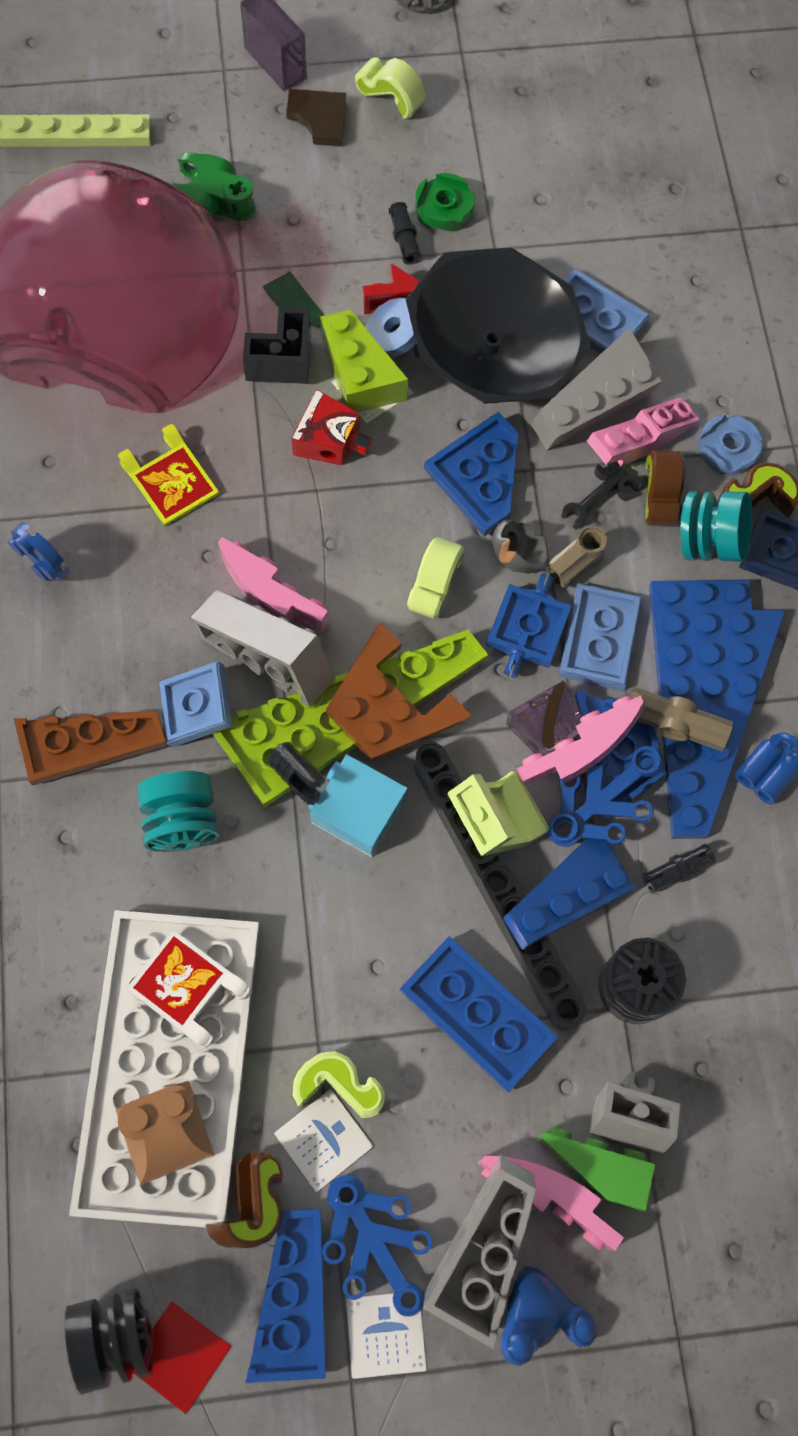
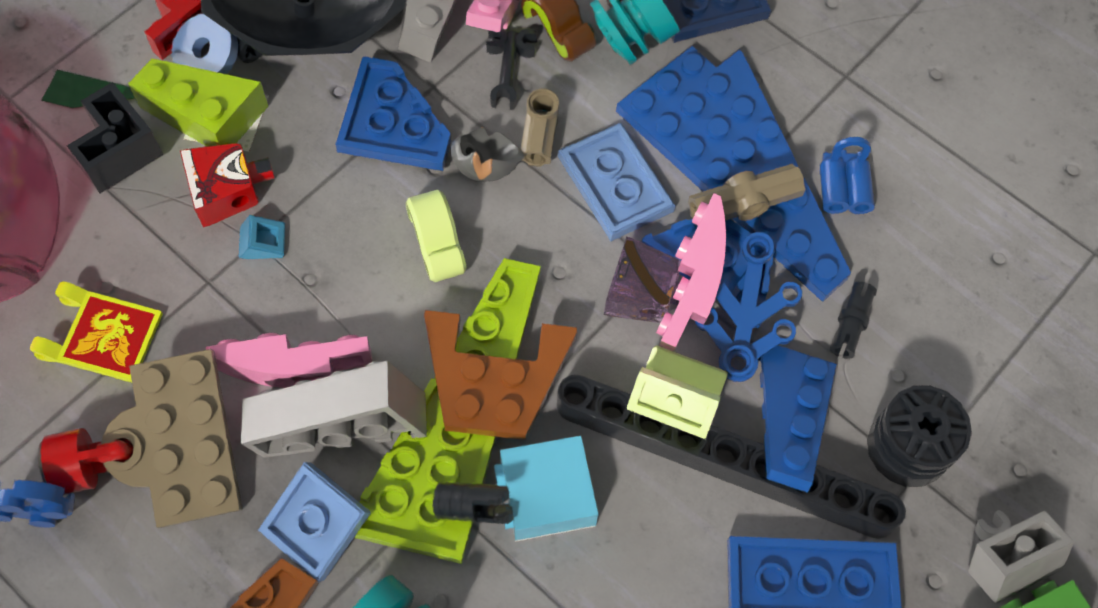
camera: 40 degrees left, 5 degrees down
blue plate [486,573,572,678] -> none
none -> dark tan plate [38,349,243,528]
none -> dark azure slope [238,215,285,259]

